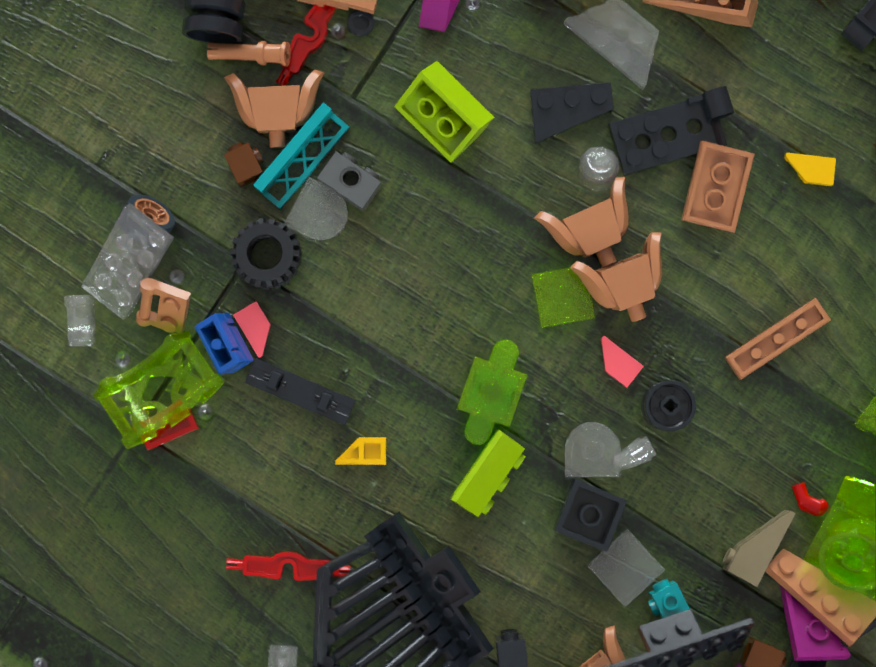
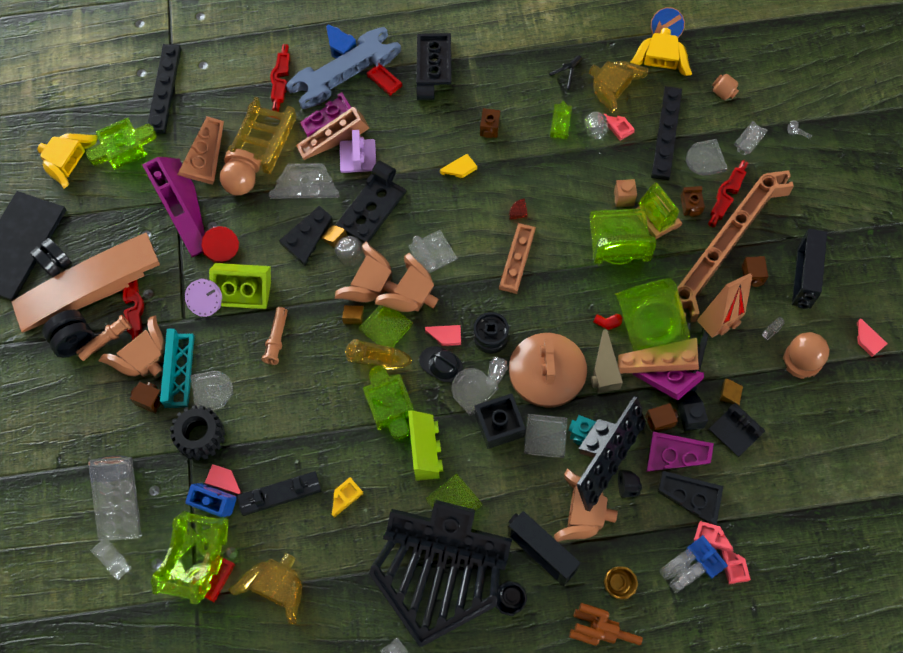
camera: 35 degrees left, 20 degrees down
nougat plate [136,278,191,336] -> none
red piece [226,551,350,581] -> none
dark grey brick [317,151,382,212] -> none
black tile [347,10,375,37] -> none
nougat tile [681,141,754,233] -> none
none -> lavender tile [185,279,222,317]
none -> red tile [201,226,239,263]
none -> clear yellow torso [228,553,303,625]
none -> nougat pin [262,307,288,365]
none -> pearl gold slope [321,225,347,248]
none -> lavender bracket [340,130,376,173]
none -> pearl gold slope [342,305,364,324]
none -> clear yellow torso [345,339,412,370]
none -> clear hinge [408,230,458,273]
none -> black piece [419,346,463,383]
none -> clear neon green tile [425,474,483,511]
none -> clear red tile [509,198,528,220]
none -> nougat bracket [509,333,587,407]

